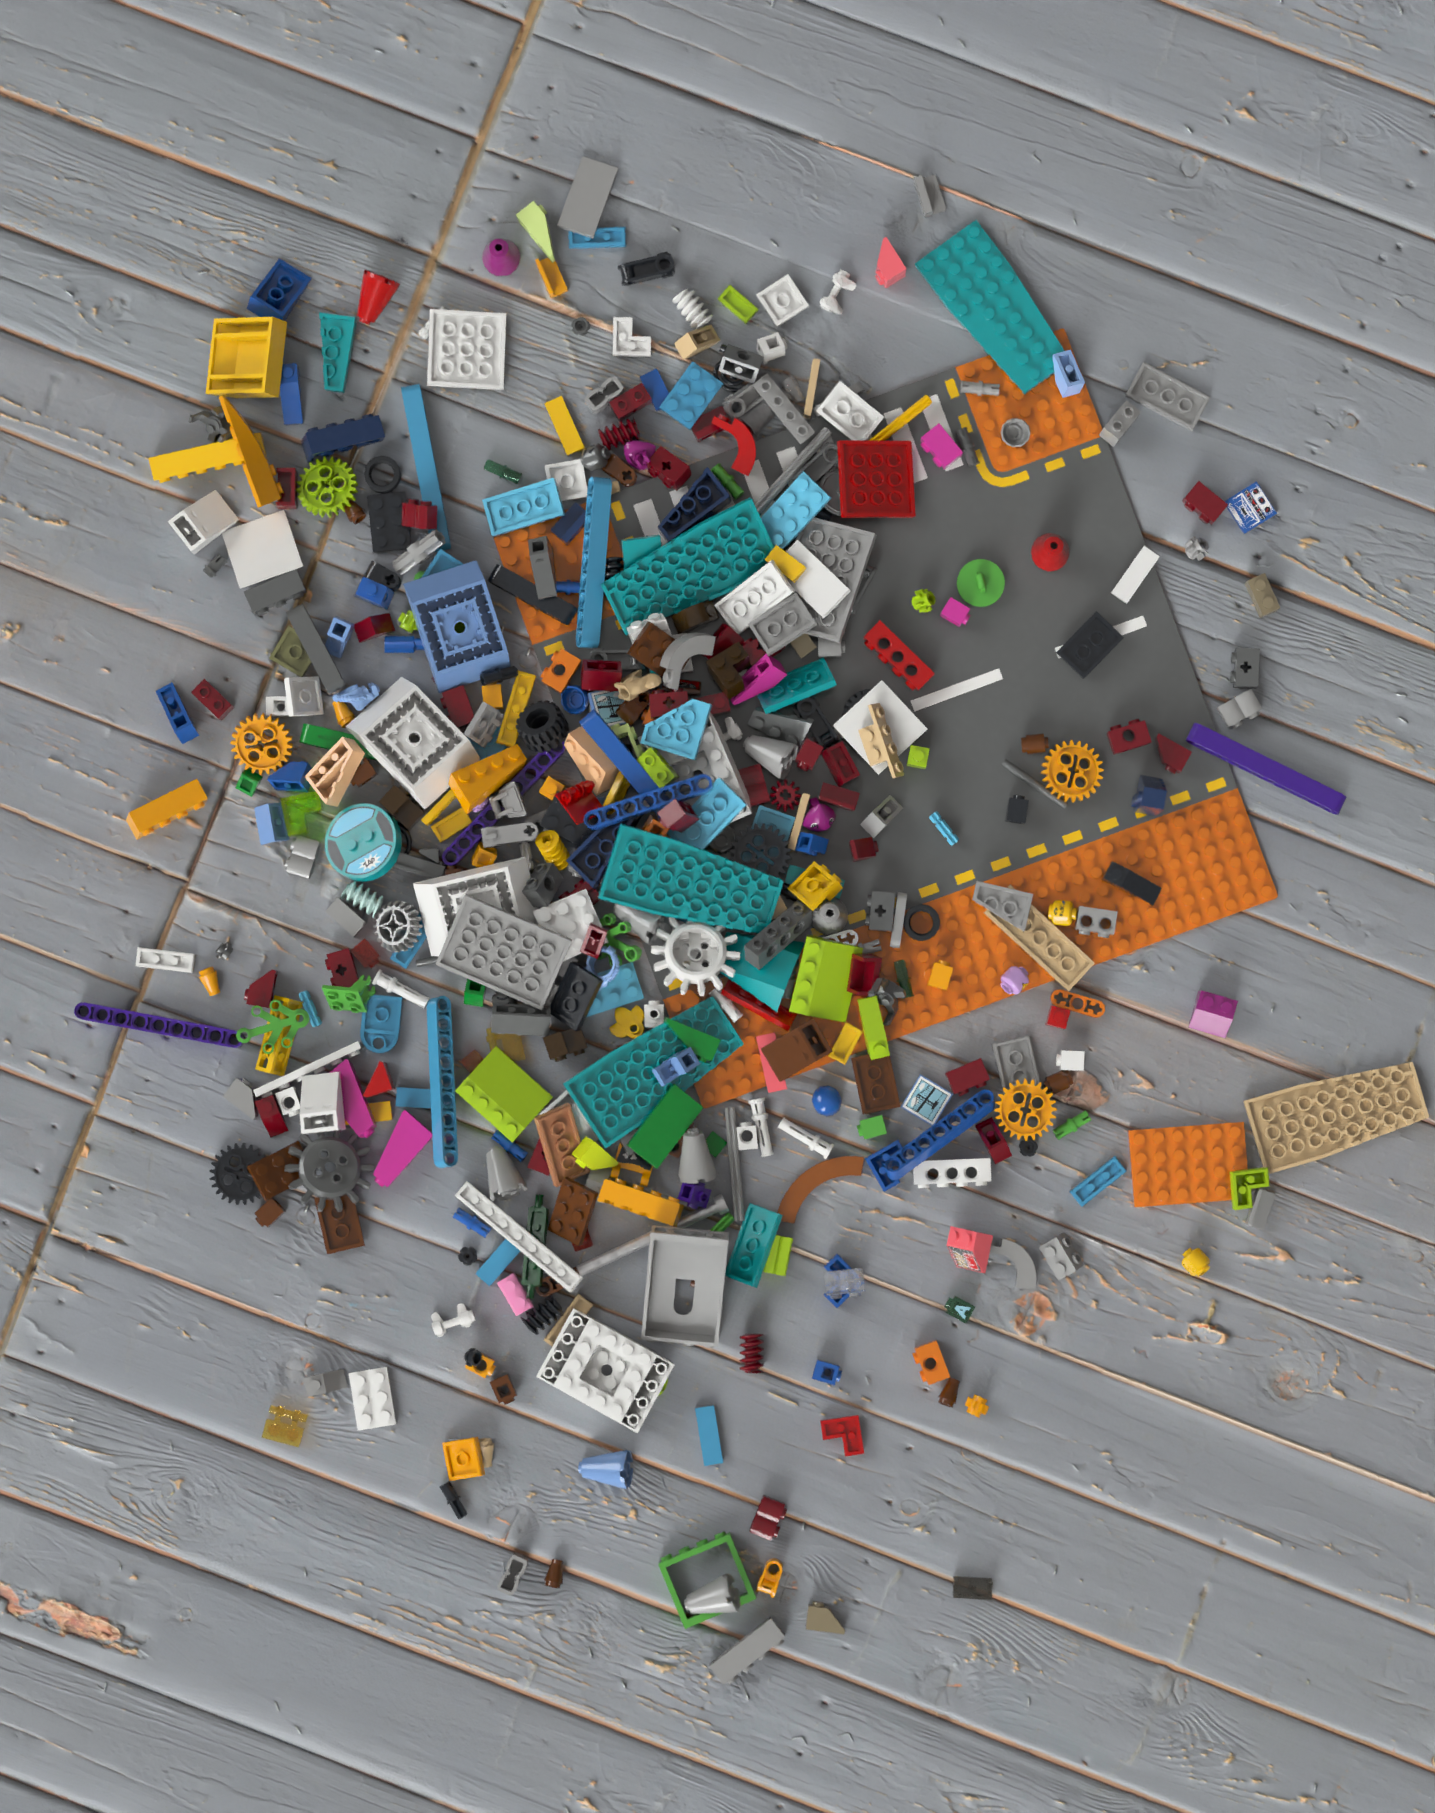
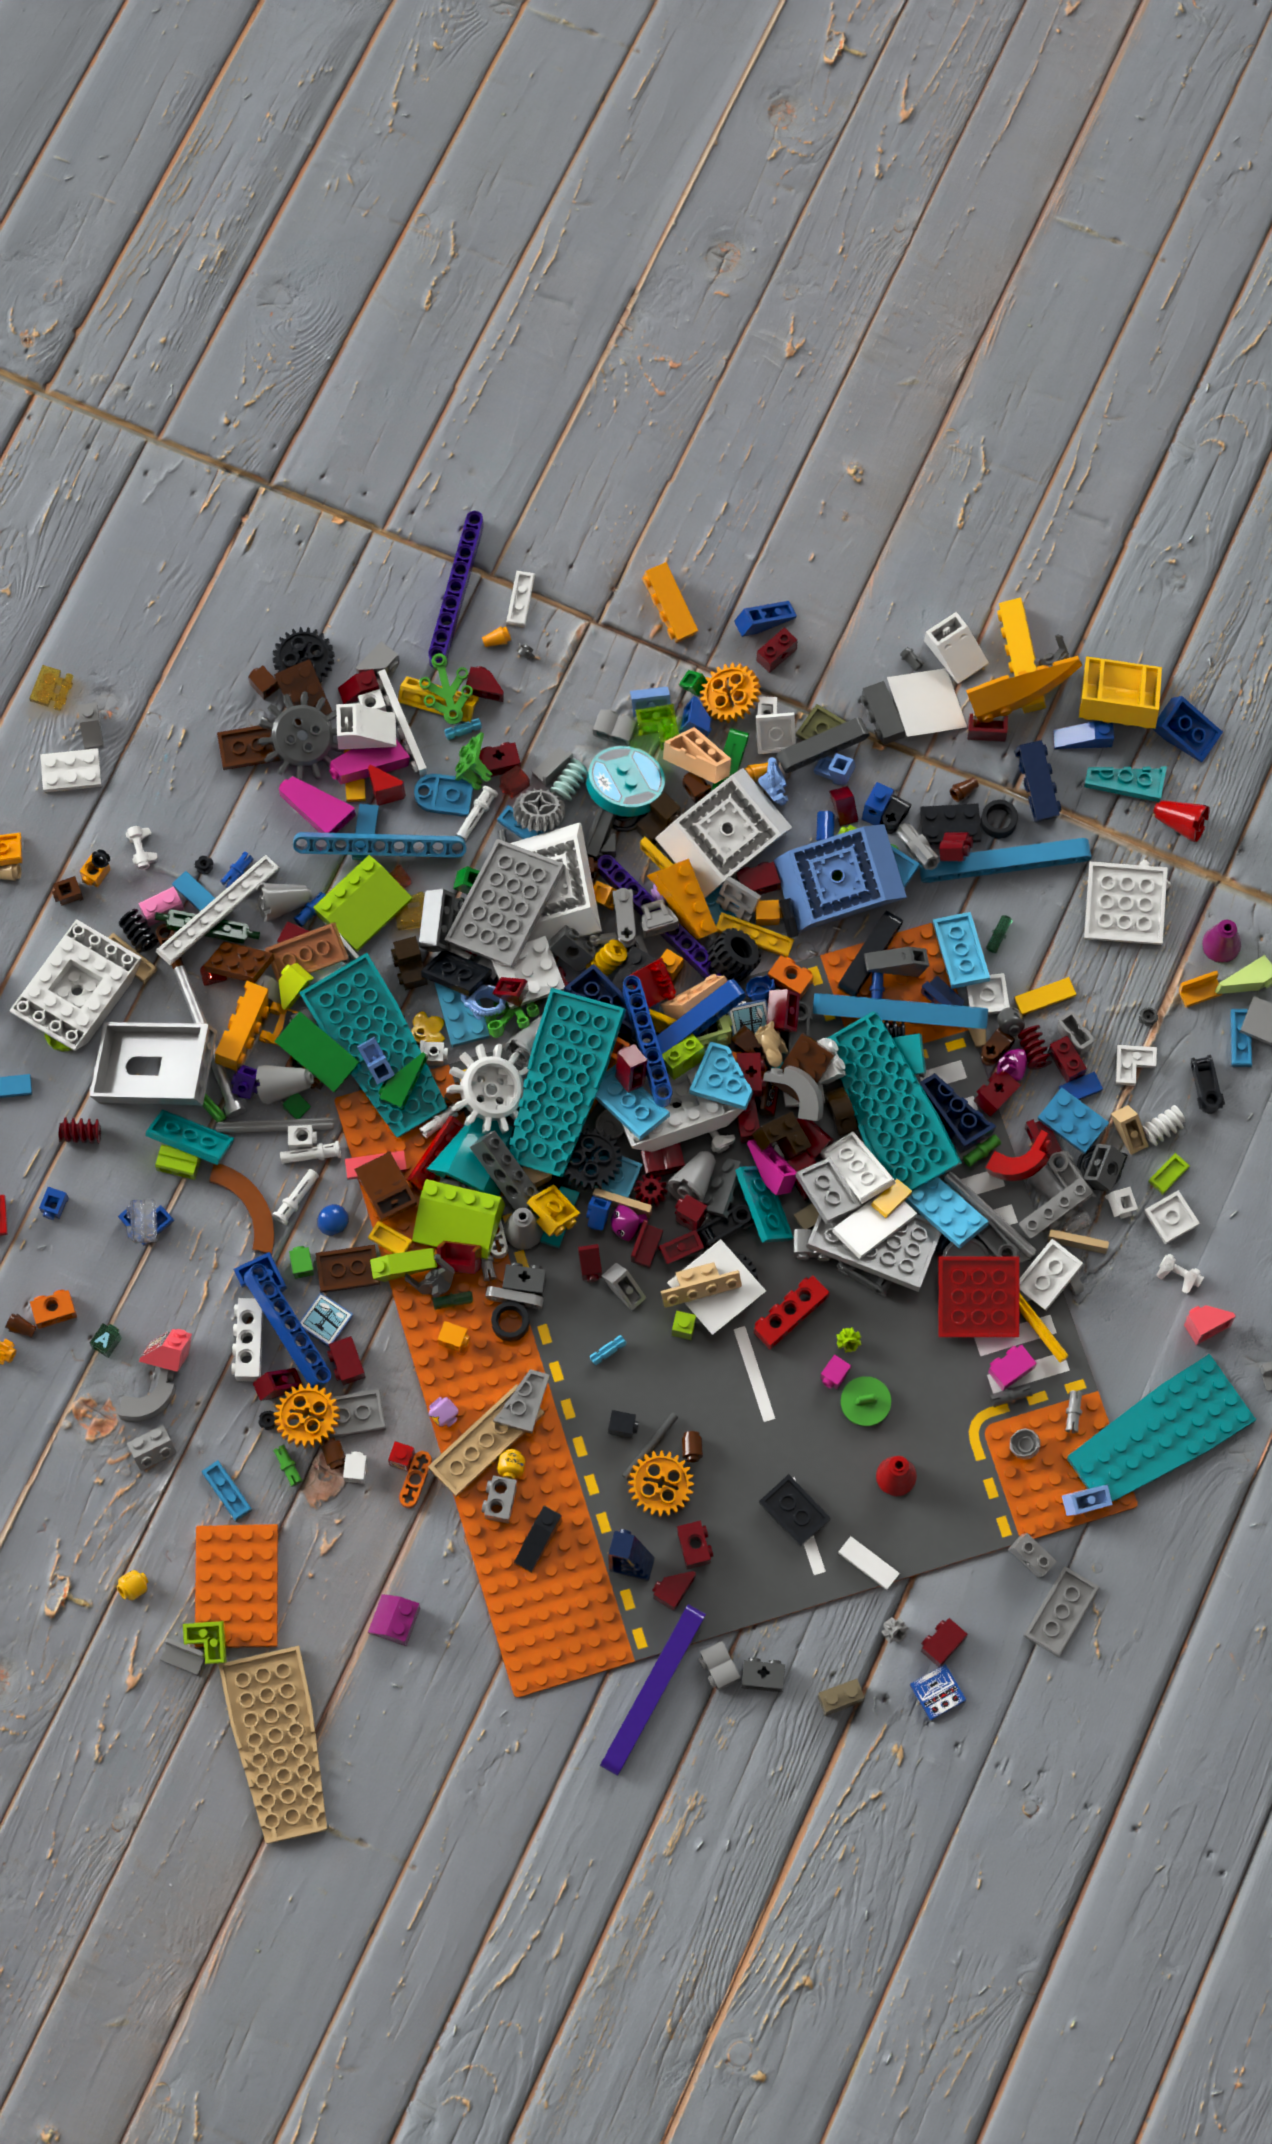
camera: 90 degrees right, 15 degrees down
lime gear [296,457,358,518] -> none
yellow tile [430,807,472,843] -> none

